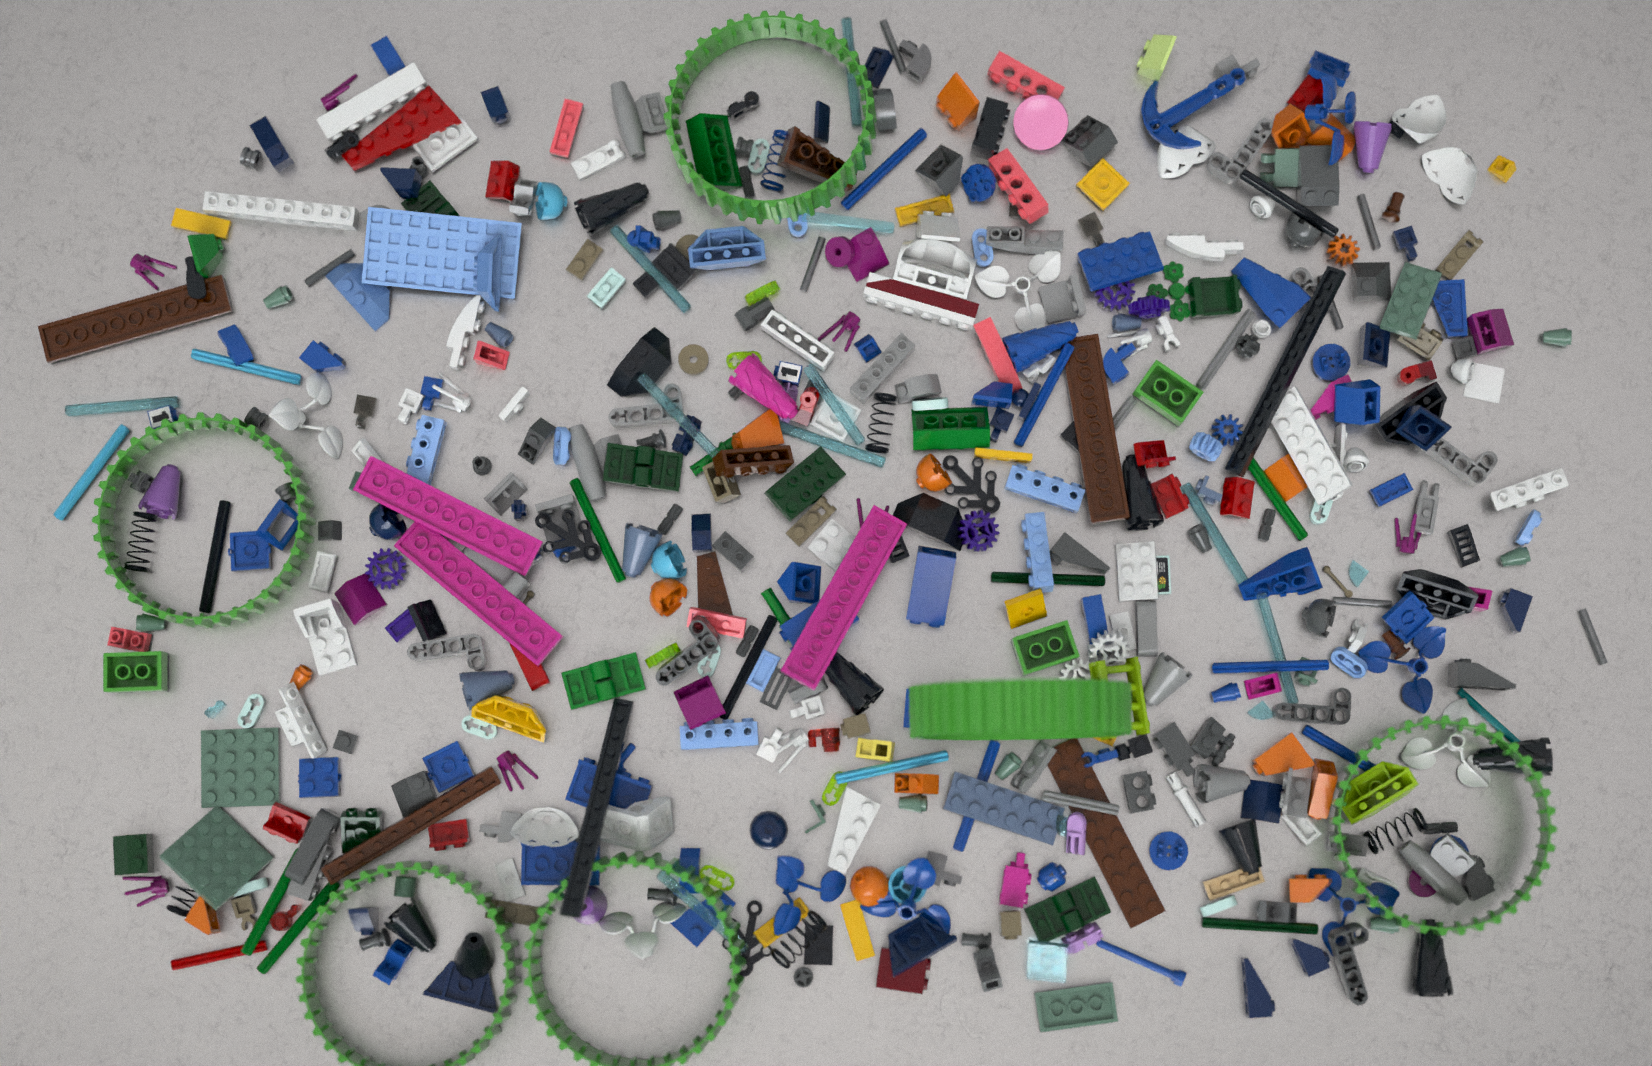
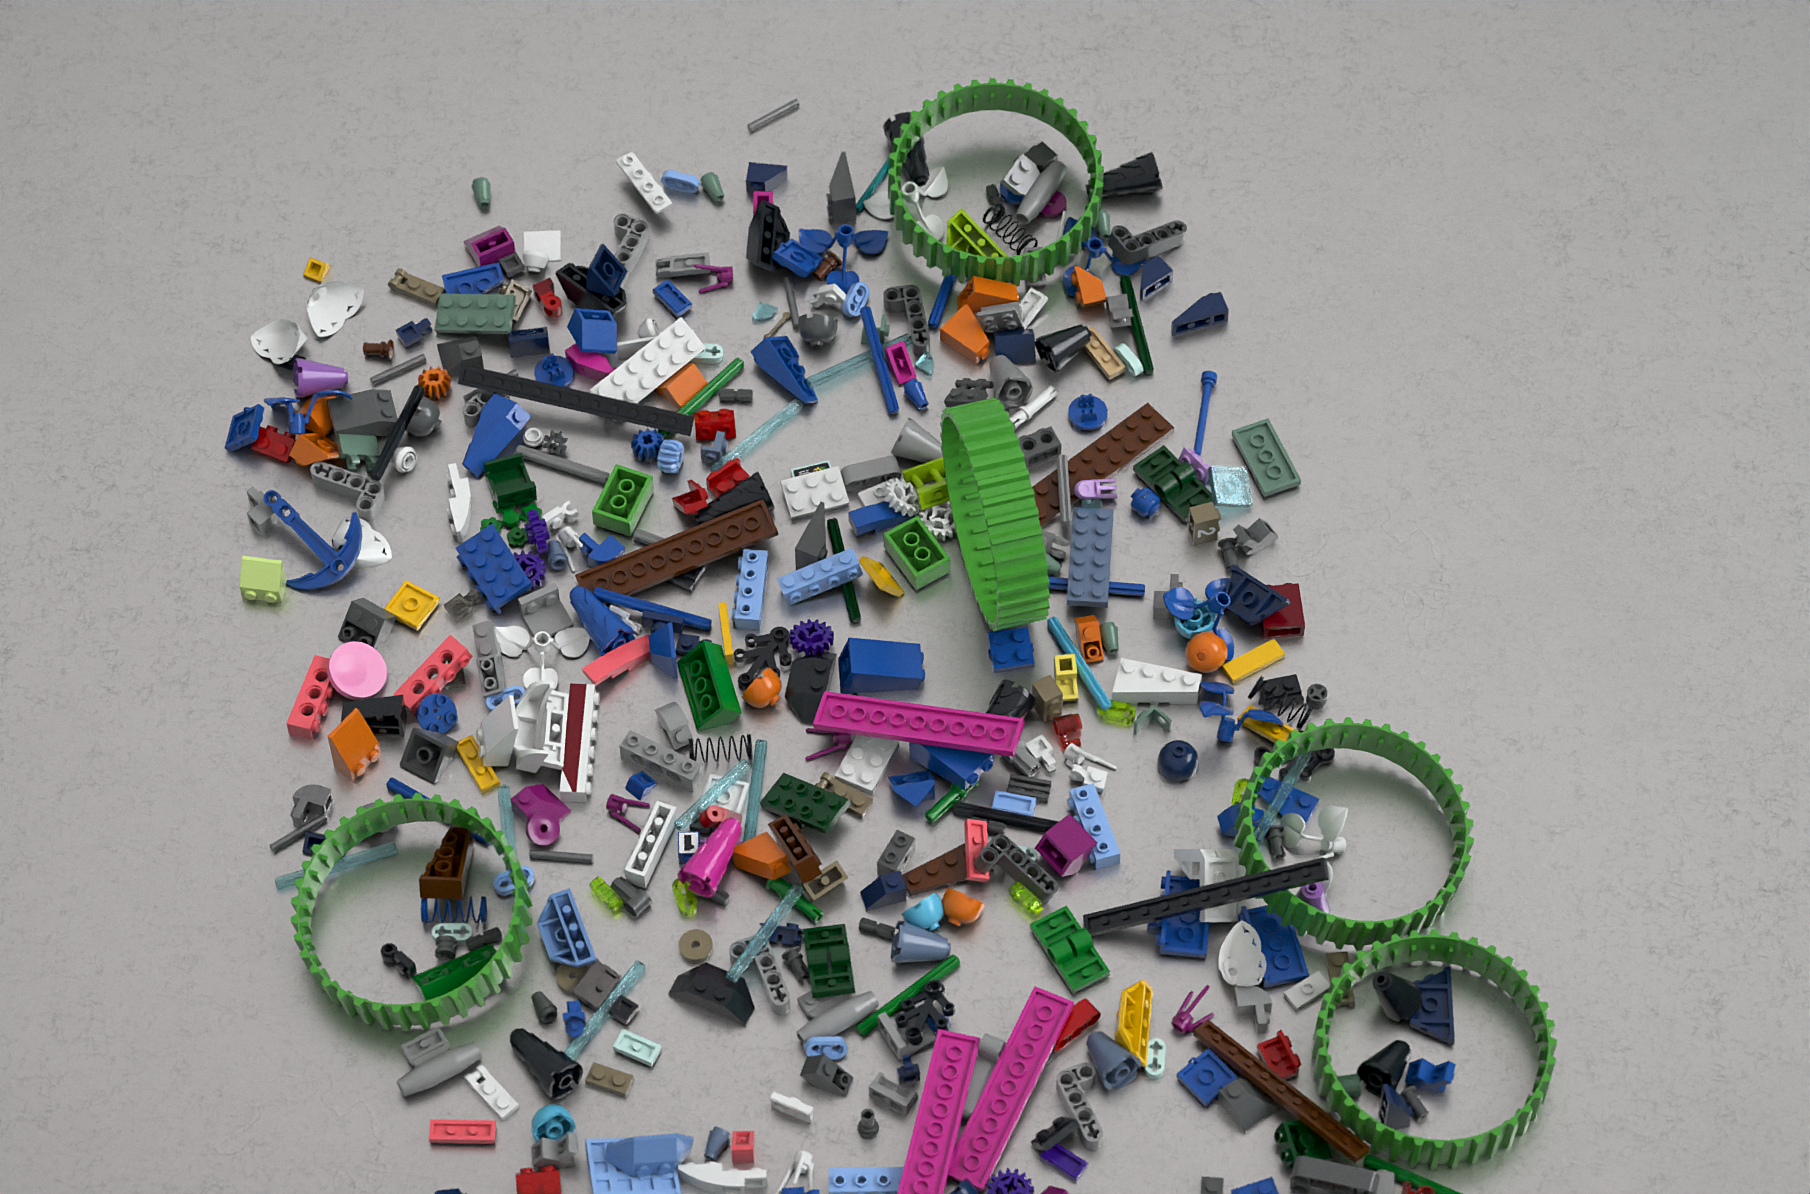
camera: 105 degrees left, 25 degrees down
dark blue slope [814,101,830,143] -> none
light aqua beam [912,397,949,411] -> none
dark pink hinge [998,852,1032,908] -> none
dark grey cone [1188,523,1212,553] -> none
black slope [1447,524,1480,568] -> none

